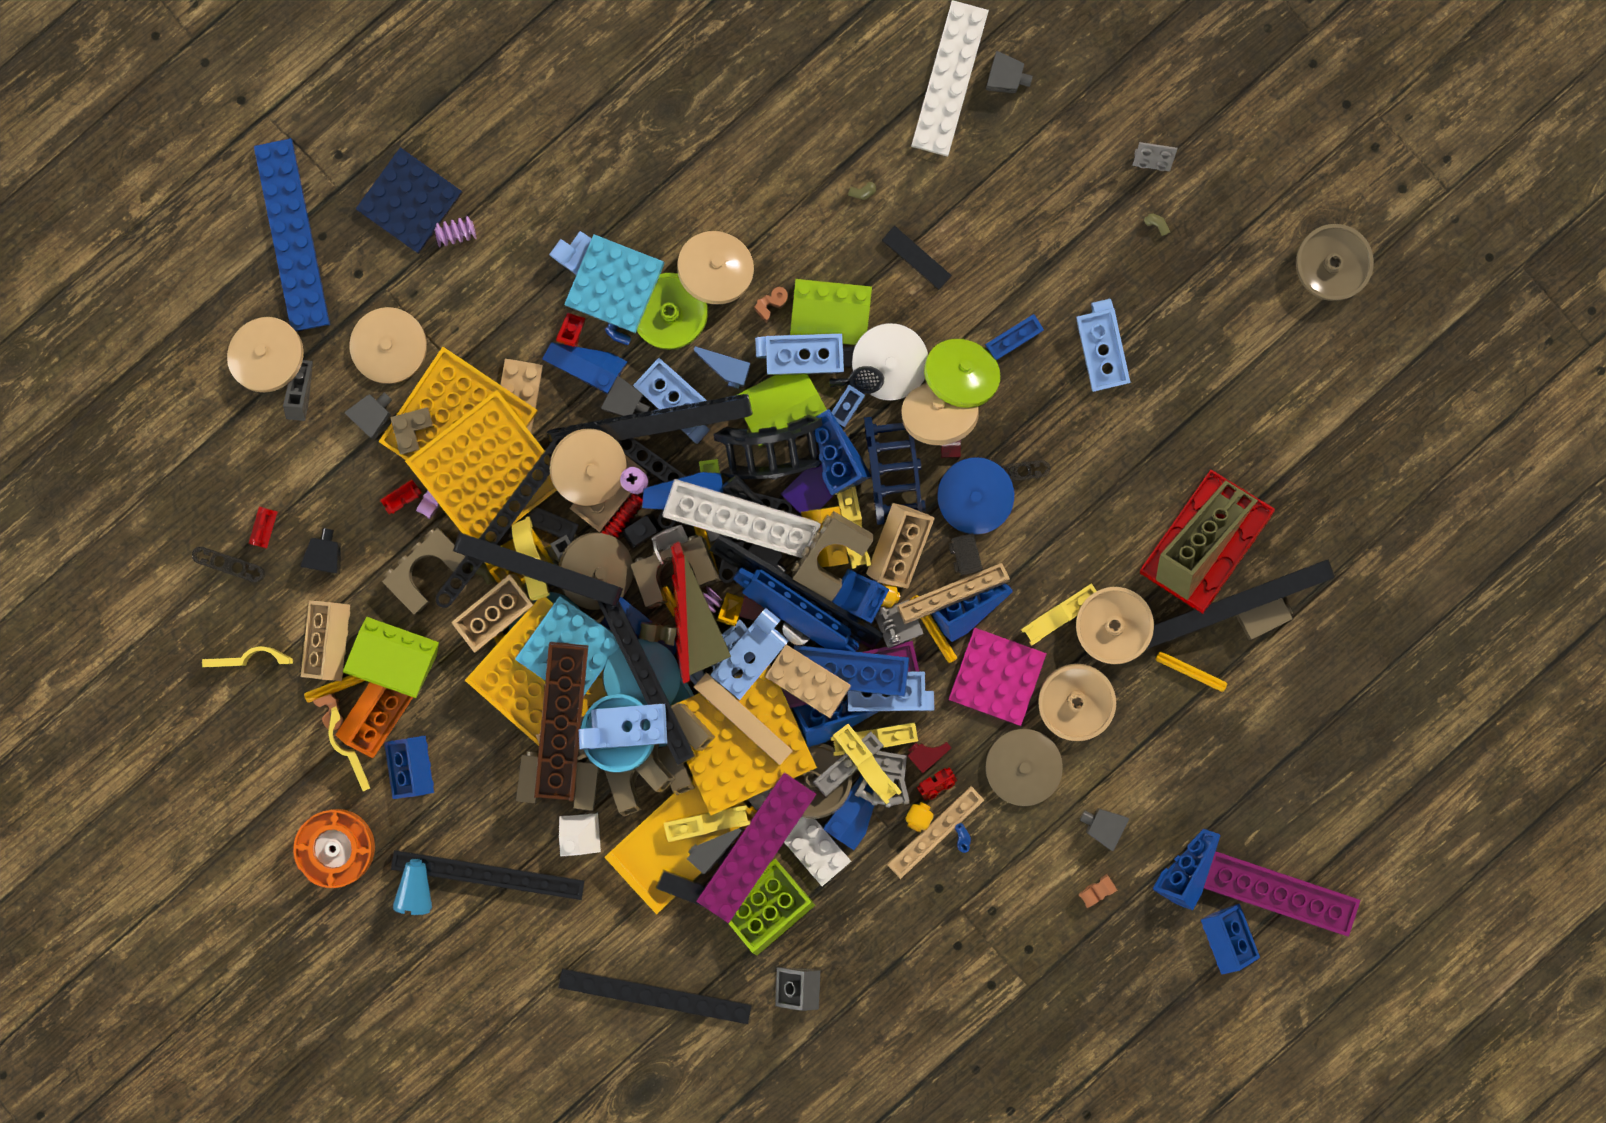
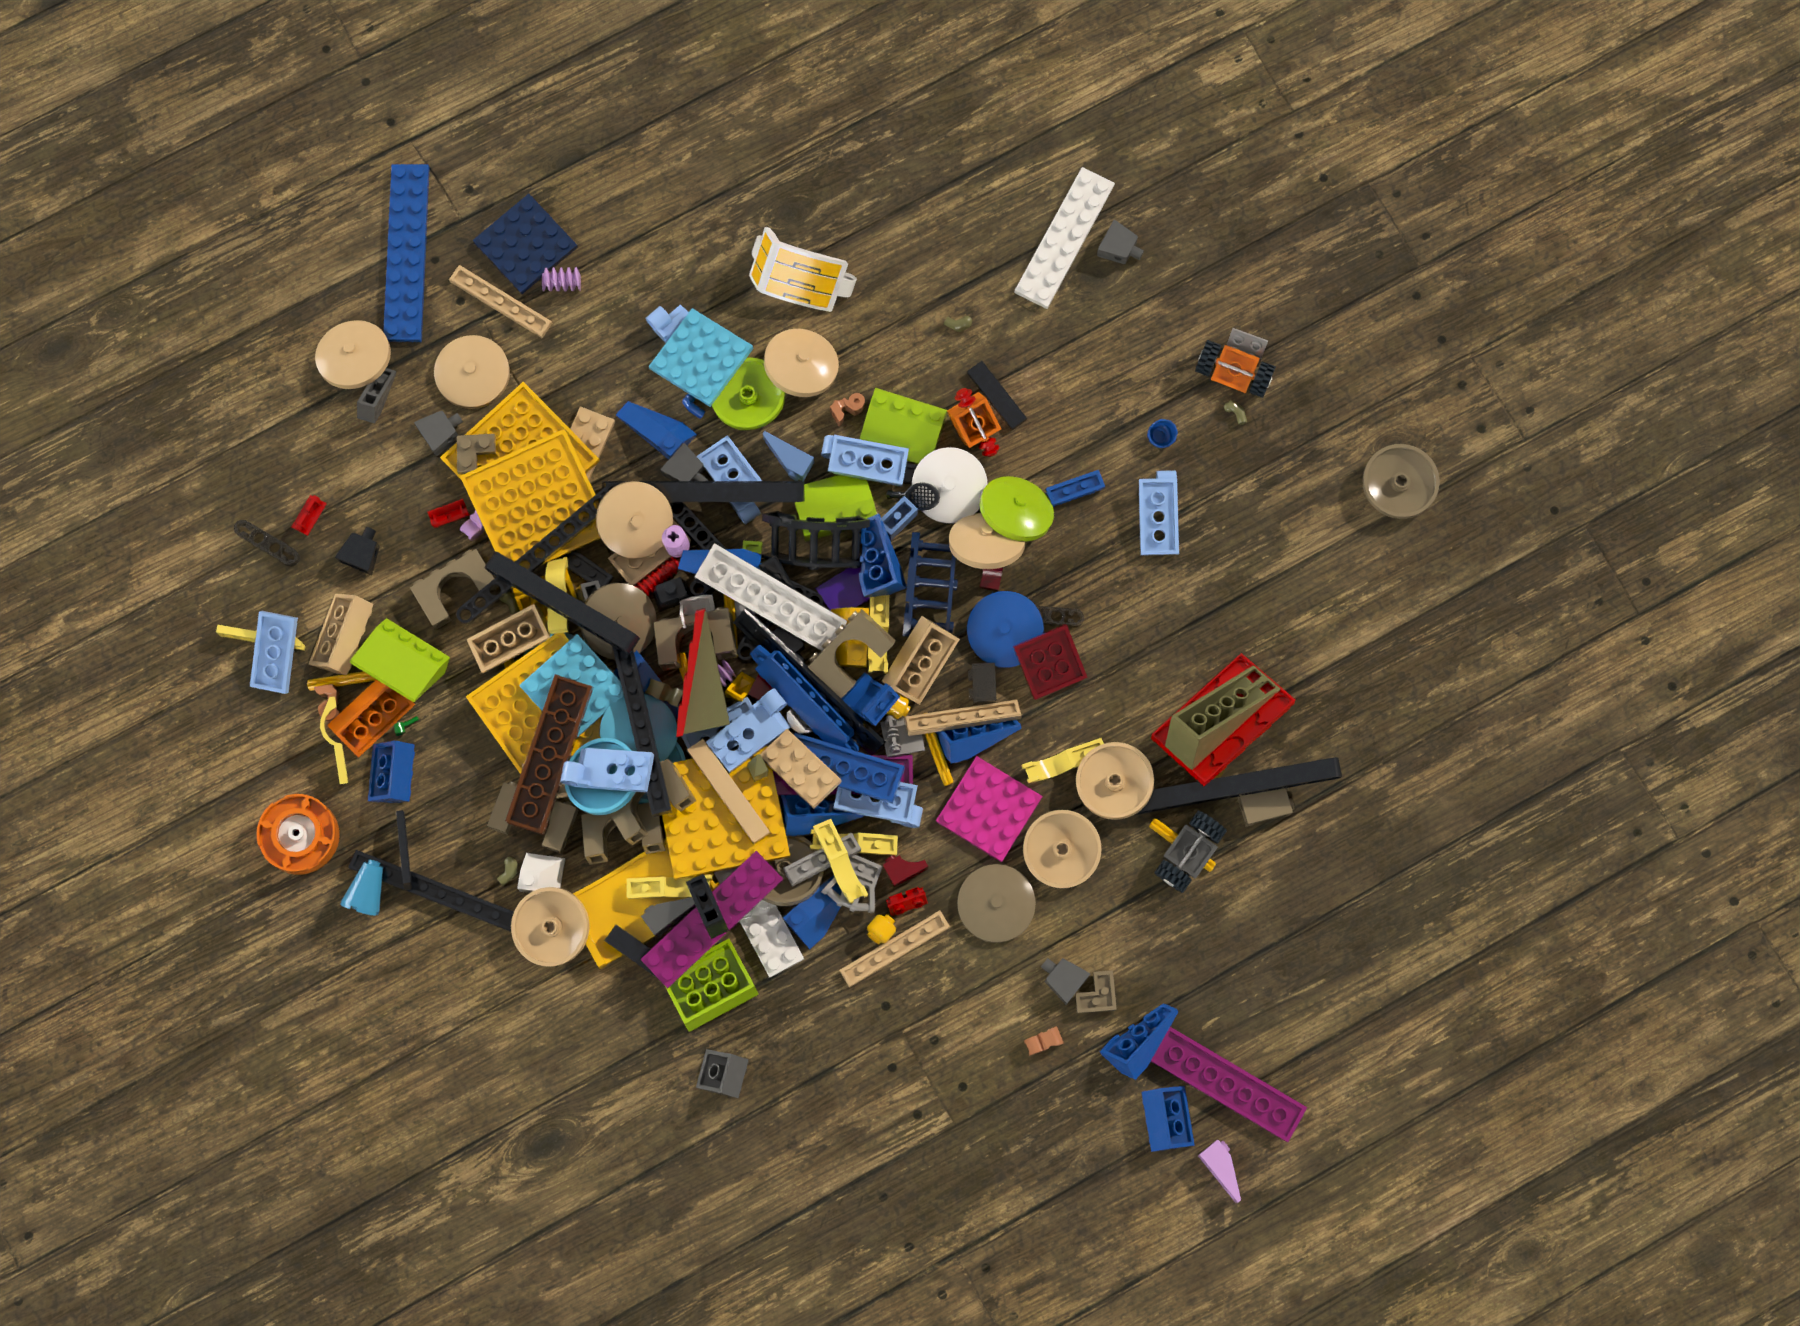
camera: 15 degrees right, 10 degrees down
red slope [556,313,586,347] -> none
black plate [558,968,752,1024] -> none
blue arm [955,823,971,853] -> none
none -> light blue plate [250,611,298,694]
none -> green hand [394,716,419,736]
none -> black tile [396,810,412,890]
none -> tan tile [449,265,552,338]
none -> olive arm [497,856,518,886]
none -> tan dish [511,887,589,966]
none -> black slope [686,874,729,939]
none -> olive slope [747,754,768,782]
none -> panel [749,227,857,312]
none -> orange brick [947,388,1001,457]
none -> dark red plate [1013,624,1088,700]
none -> dark tan plate [1075,970,1117,1014]
none -> blue hair [1147,419,1178,449]
none -> plate [1154,810,1227,893]
none -> plate [1195,340,1276,398]
none -> lavender slope [1198,1140,1241,1203]

